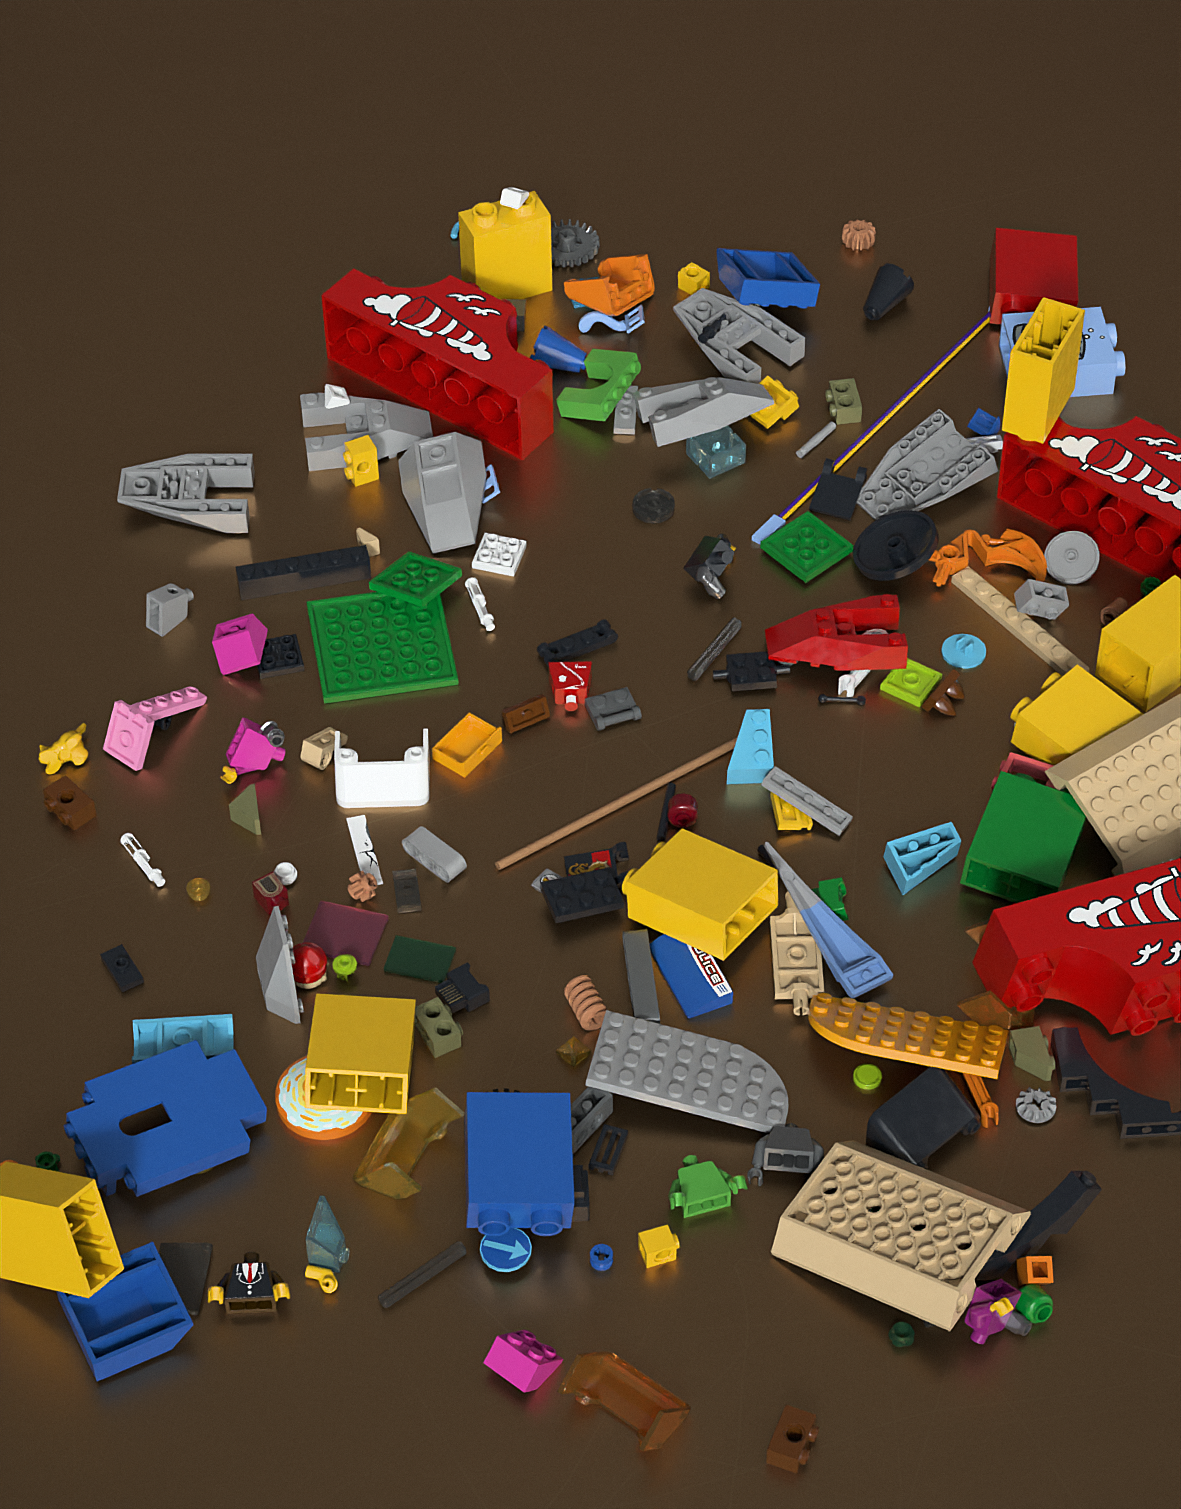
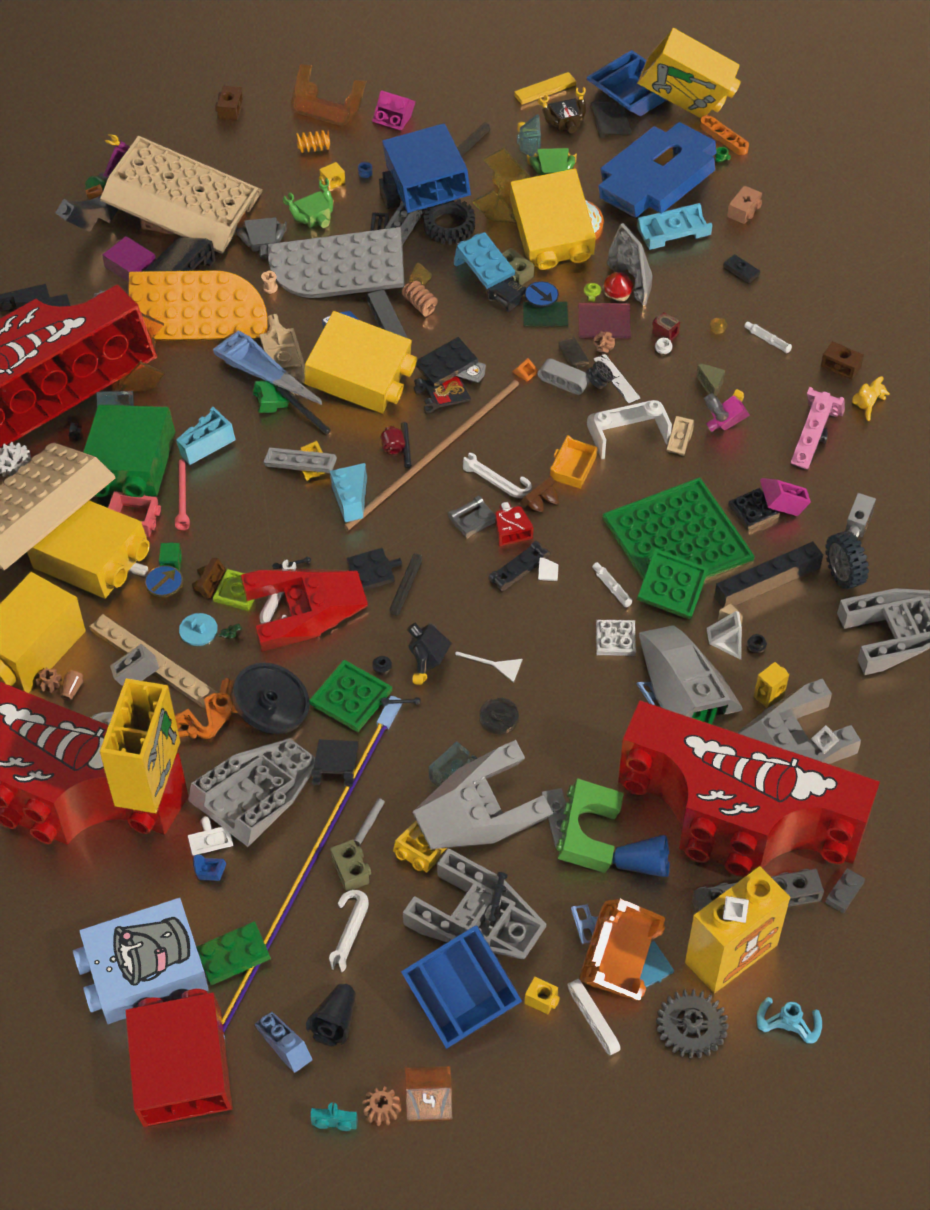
camera: 165 degrees right, 5 degrees up
none -> magenta brick [102,236,156,282]
none -> blue piece [145,566,183,597]
none -> green brick [159,542,182,572]
none -> coral piece [175,459,190,530]
none -> green plate [196,921,271,986]
none -> dark green plant [218,624,242,639]
none -> medium blue slope [254,1012,313,1073]
none -> light nougat bush [261,271,278,294]
none -> light orange piece [296,130,330,153]
none -> teal plate [310,1102,358,1131]
none -> white piece [329,890,369,972]
none -> black plate [372,656,392,675]
none -> black hinge [380,697,421,706]
none -> clear orange slope [405,1066,452,1122]
none -> dark azure bracket [453,232,515,289]
none -> white piece [455,652,522,683]
none -> white piece [463,453,532,498]
none -> orange slope [512,358,538,382]
none -> yellow tile [514,72,576,105]
none -> blue piece [525,281,559,308]
none -> bright green torso [527,148,577,175]
none -> white slope [538,558,558,581]
none -> white beam [567,979,620,1055]
none -> black wheel [586,361,614,389]
none -> white slope [707,611,742,659]
none -> nougat brick [727,185,762,224]
none -> black plate [747,634,767,653]
none -> black wheel [825,531,869,589]

